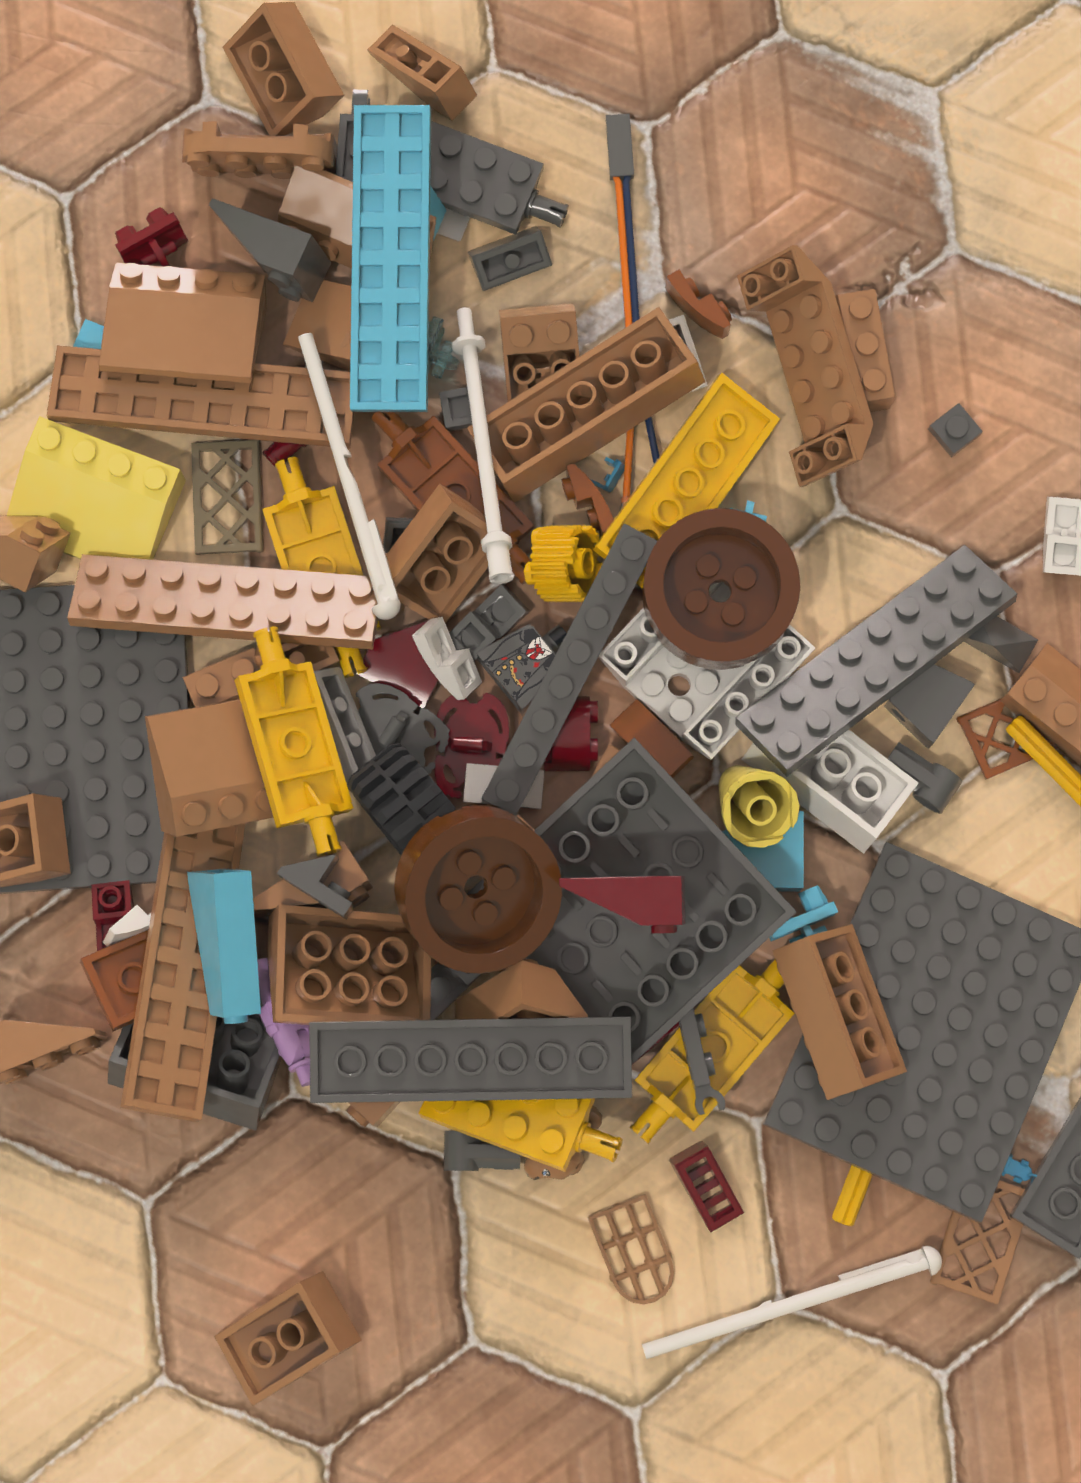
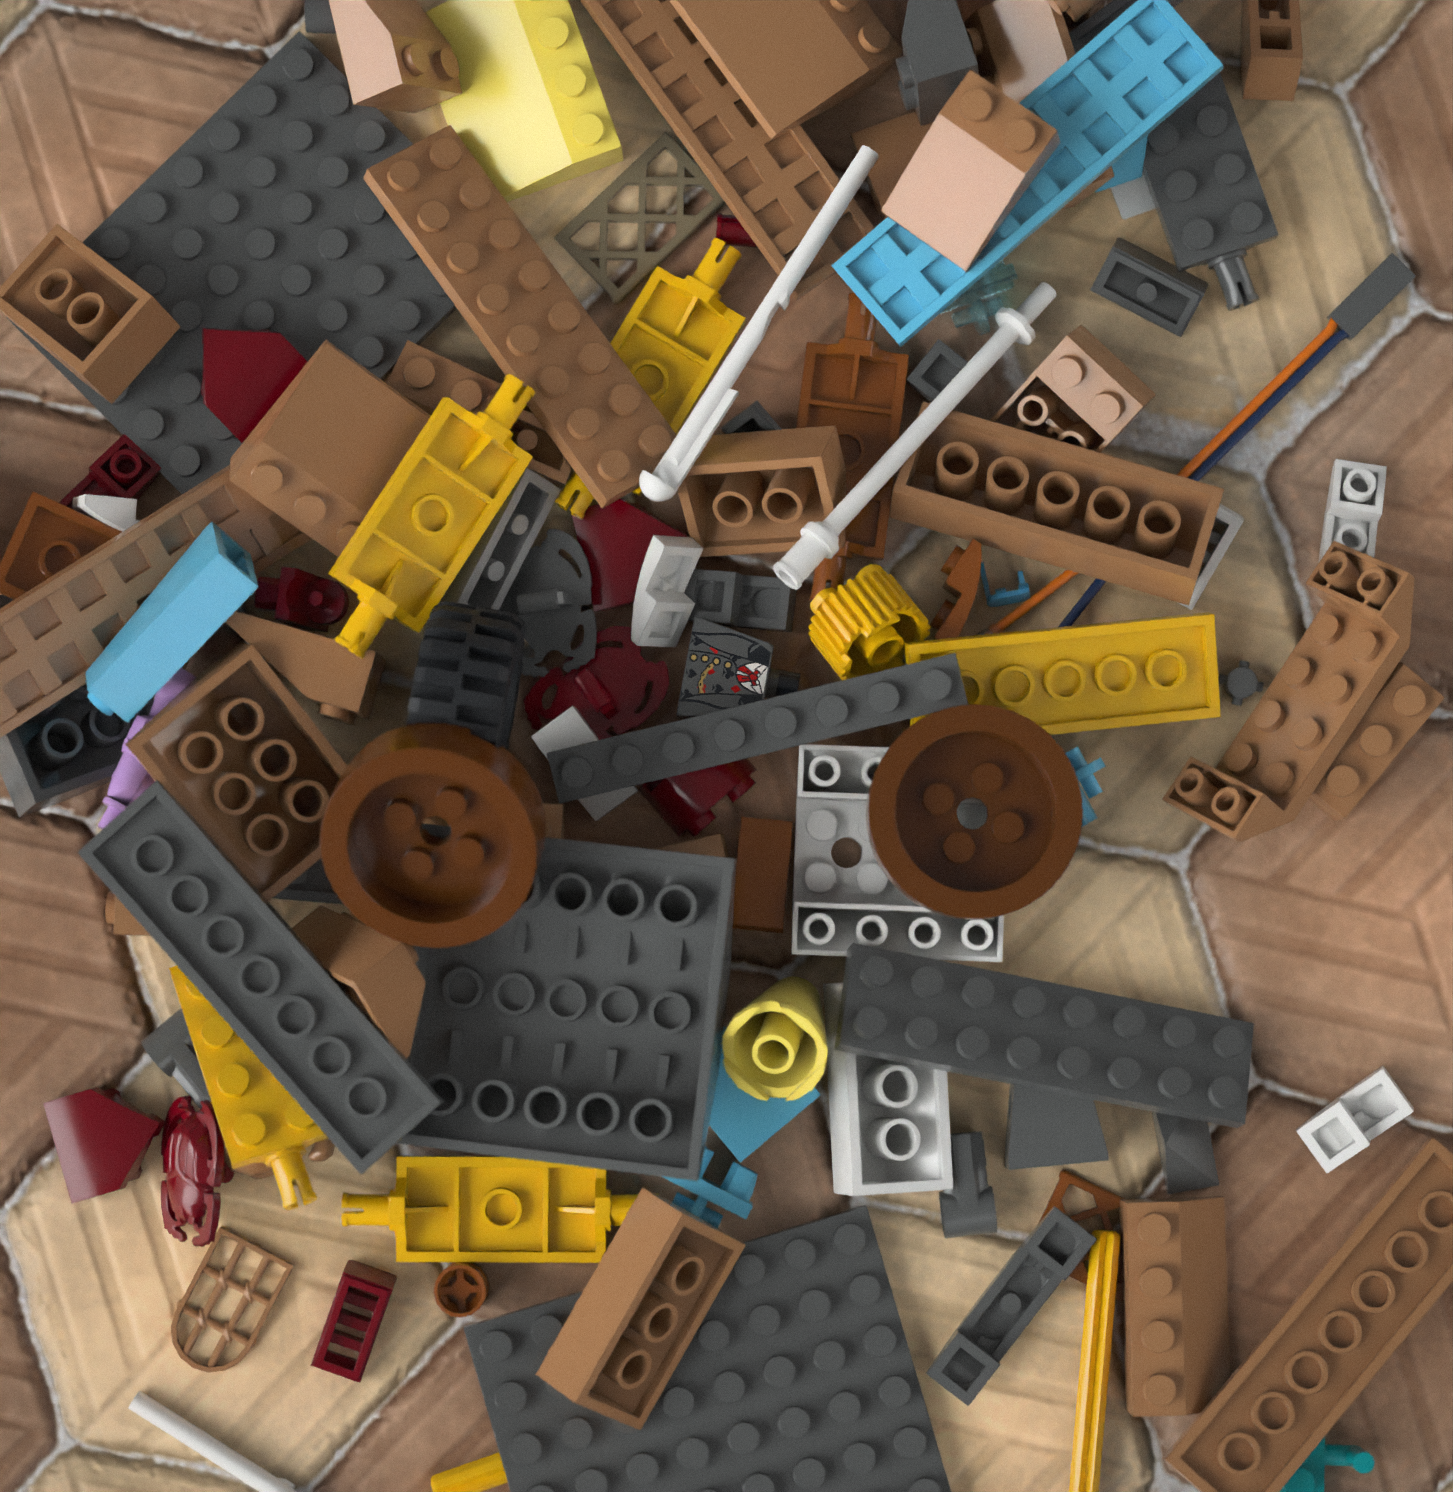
camera: 50 degrees right, 5 degrees up
dark grey slope [277,855,355,920] -> none
dark red slope [559,876,686,933] -> none
dark orange slope [665,269,732,339] -> none
dark grey plate [678,1009,725,1115] -> none
dark grey plate [928,403,983,458] -> none
none -> dark red slope [43,1087,165,1204]
none -> dark red shield [161,1095,235,1247]
none -> dark red slope [201,328,308,443]
none -> dark red hips [254,567,349,633]
none -> dark orange wheel [433,1262,490,1318]
none -> slope [881,70,1060,272]
none -> dark grey slope [926,1206,1097,1406]
none -> dark grey piece [1218,661,1264,706]
none -> white slope [1319,459,1387,562]

